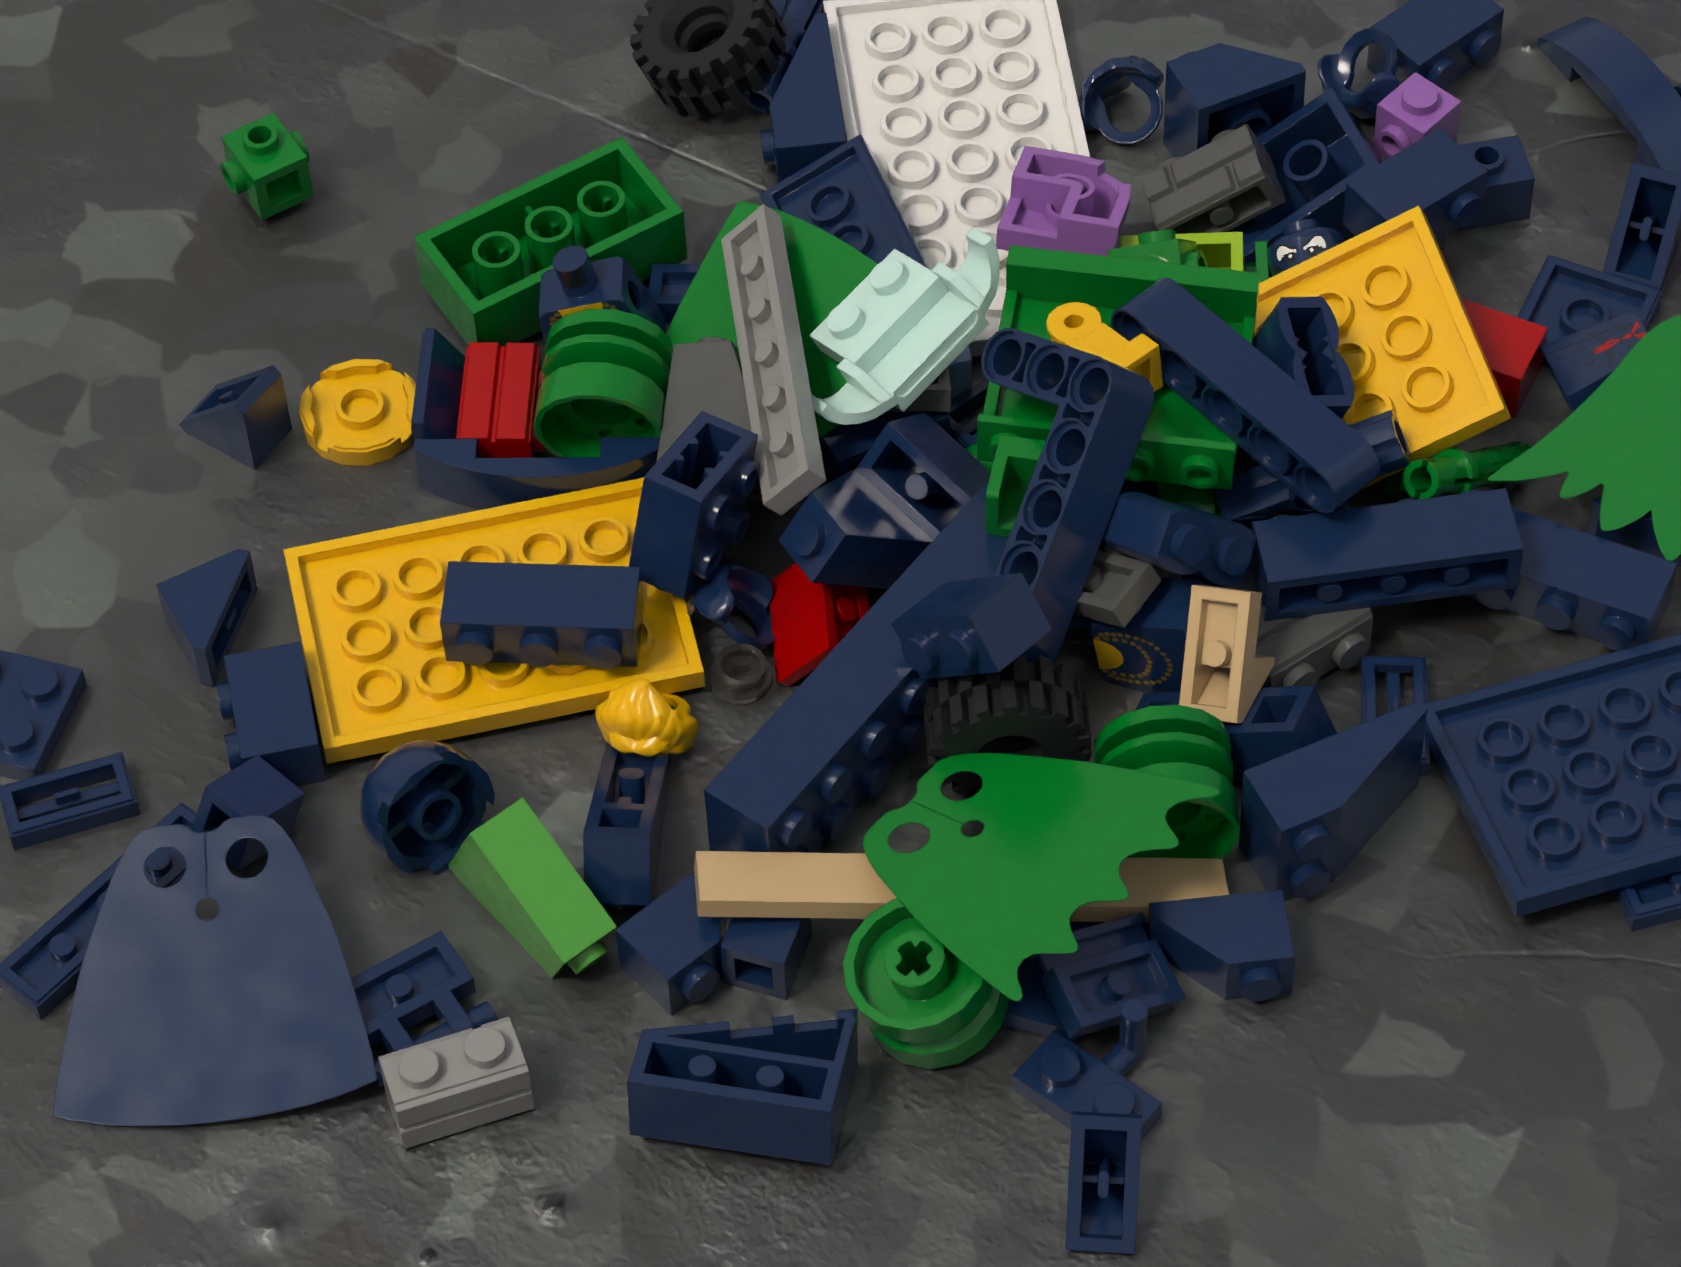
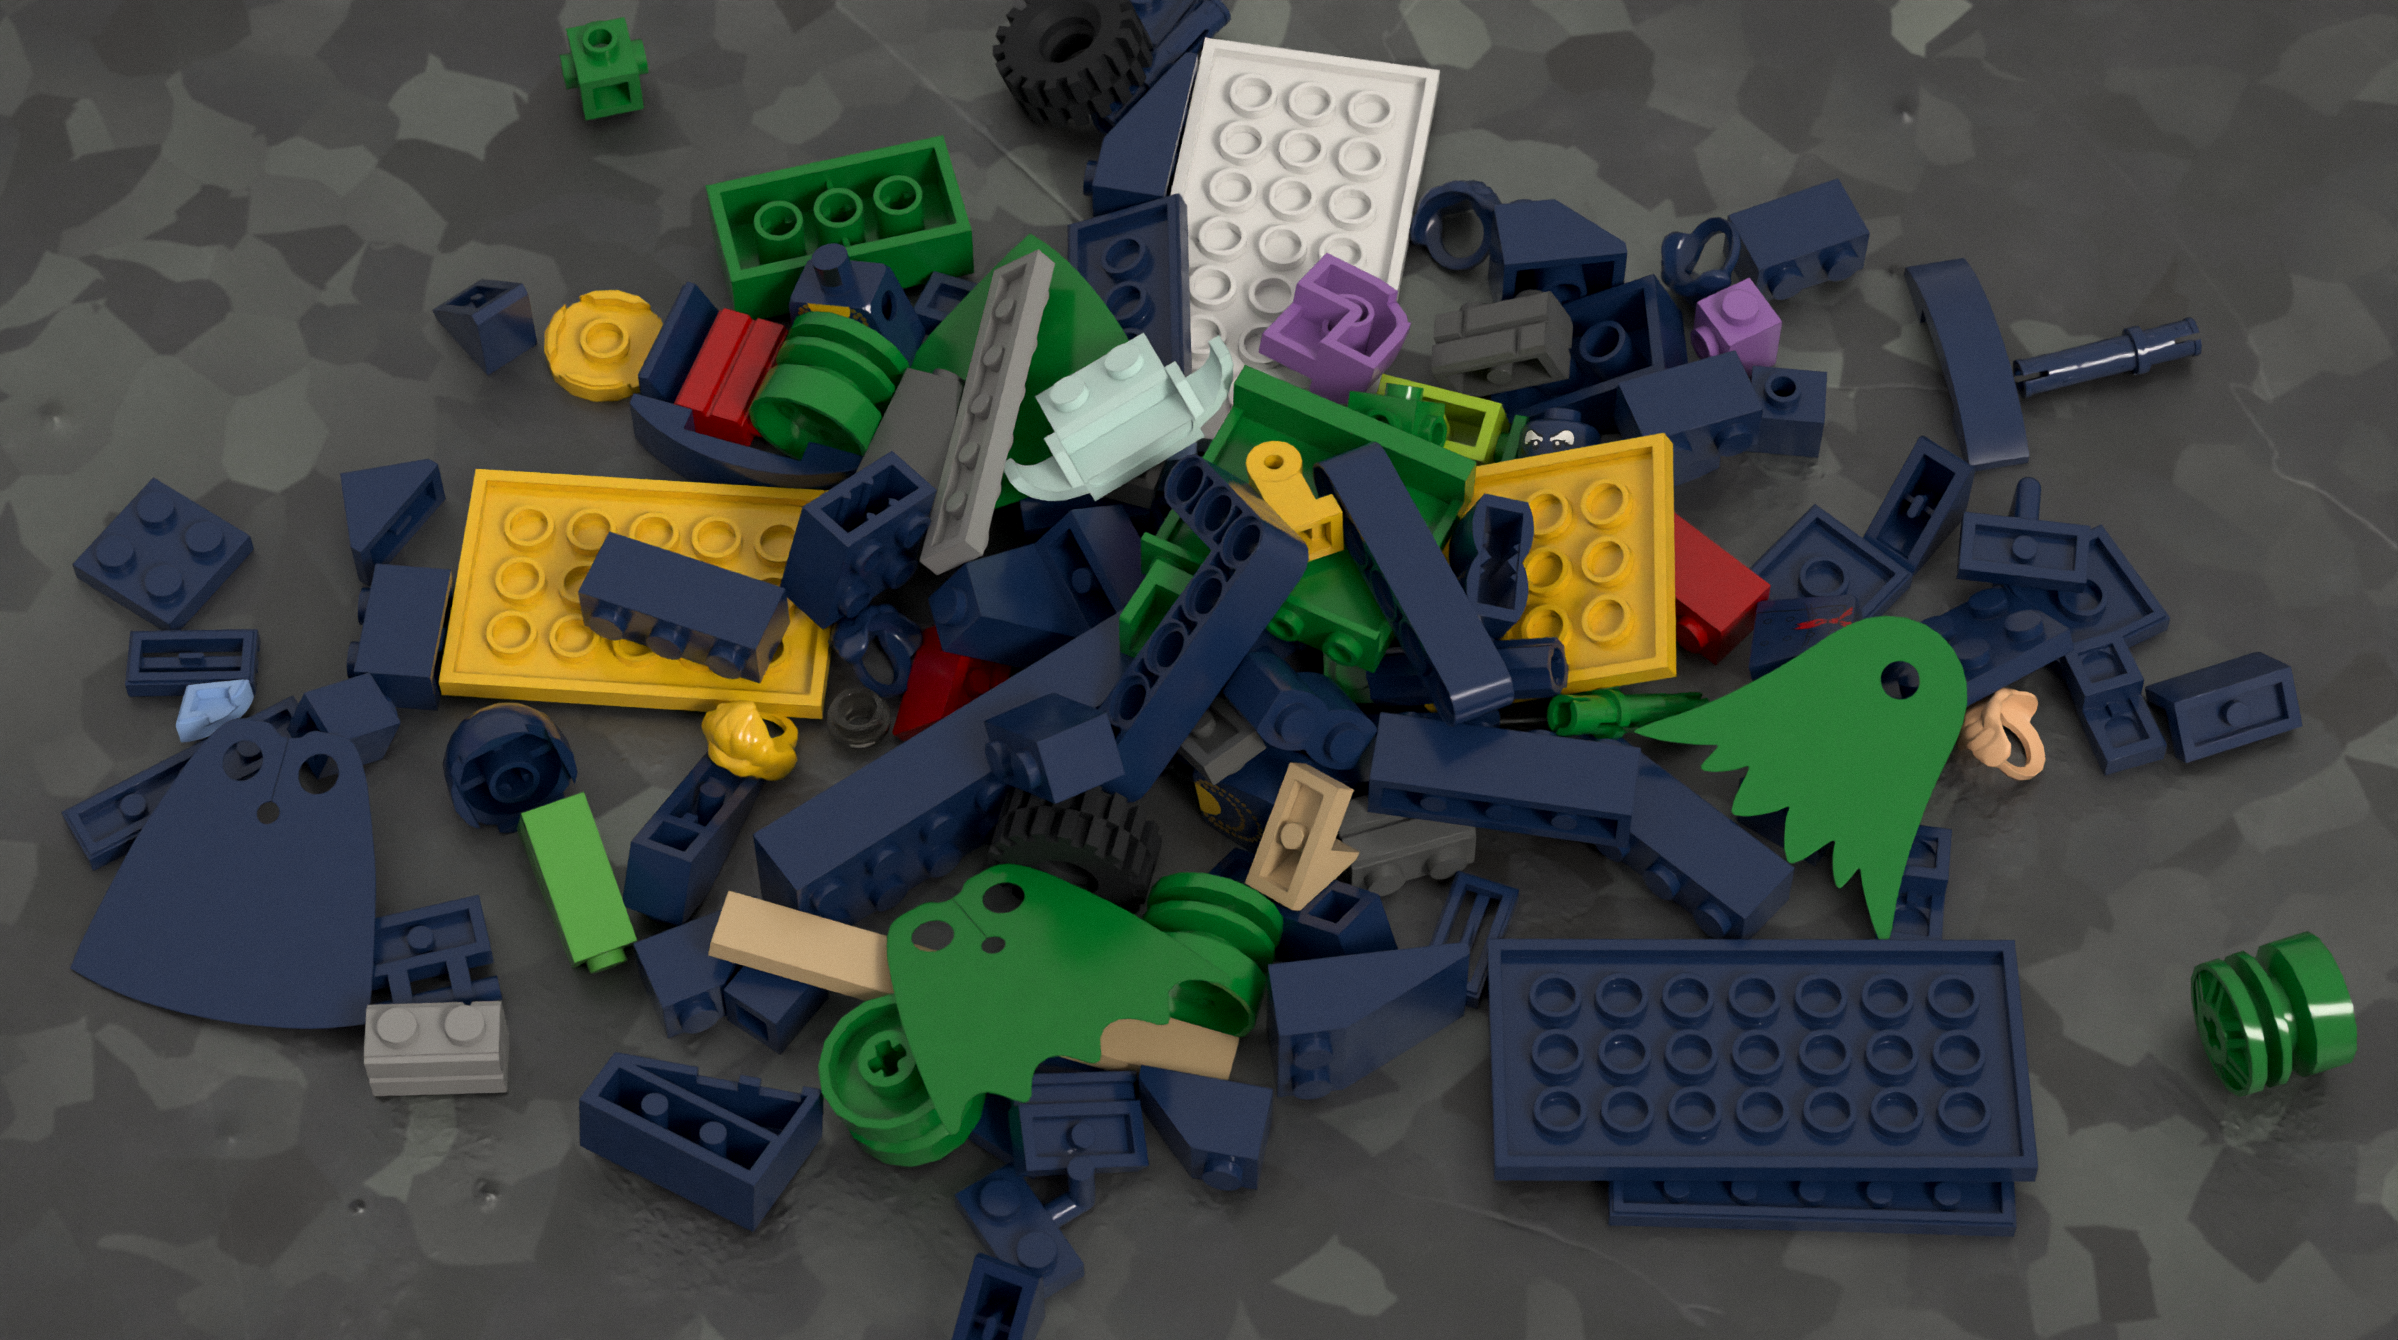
camera: 15 degrees right, 5 degrees up
none -> light blue tile [176,679,254,743]

